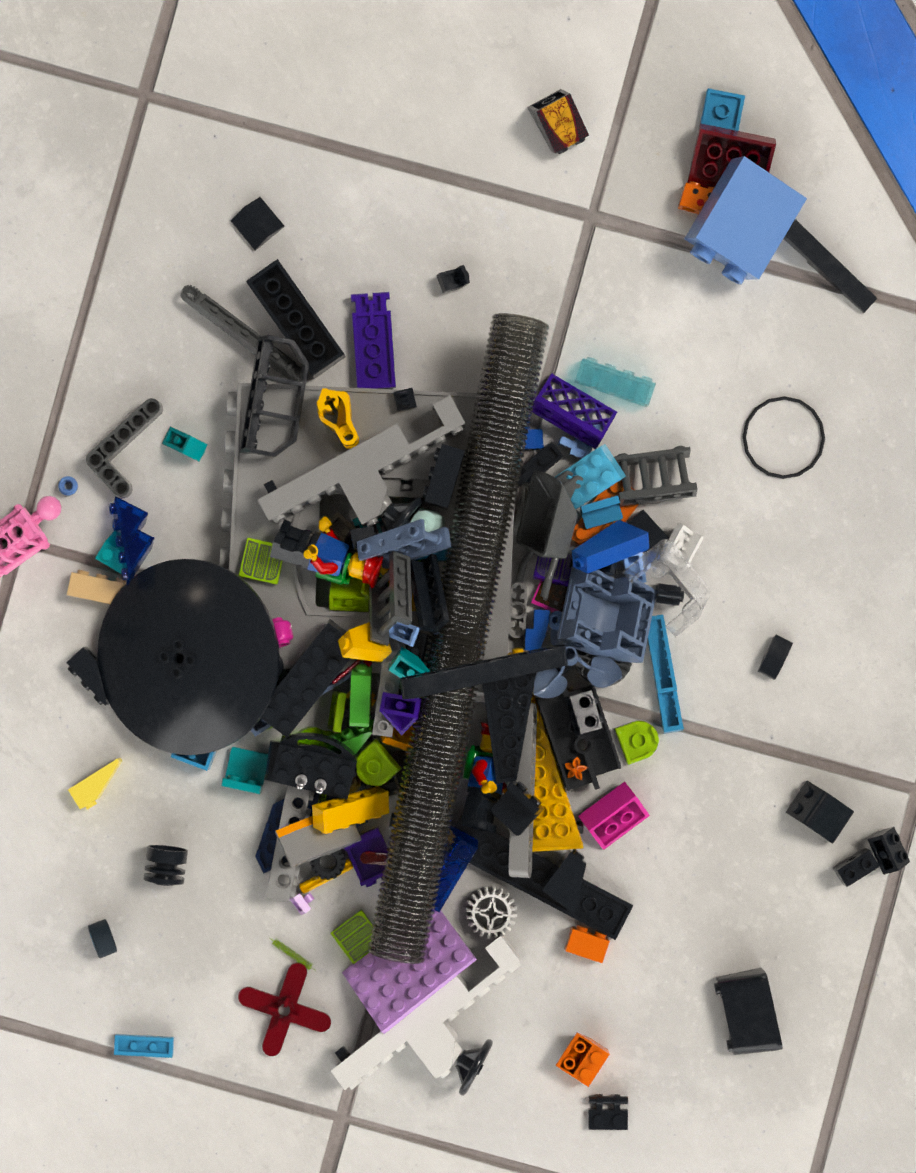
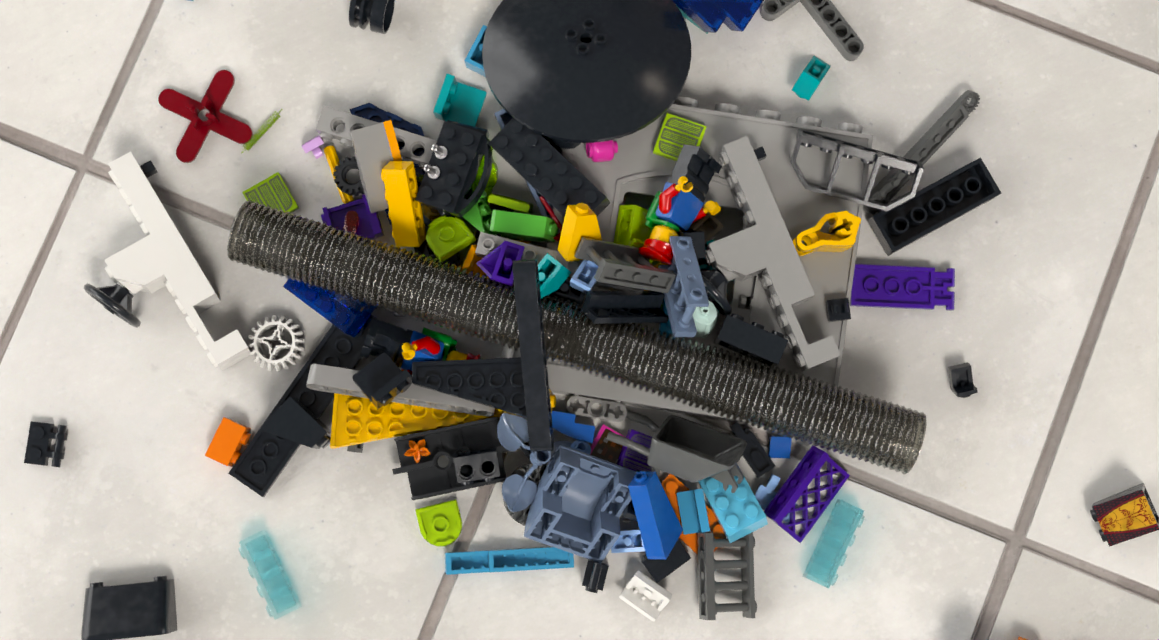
camera: 95 degrees right, 5 degrees down
black slope [231,197,285,251] -> none
lavender plate [342,900,477,1034] -> none
orange slope [556,1032,610,1087] -> none
dark pink slope [578,781,650,850] -> none
clear windscreen [622,539,711,637] -> none
none -> clear light blue brick [238,530,302,620]

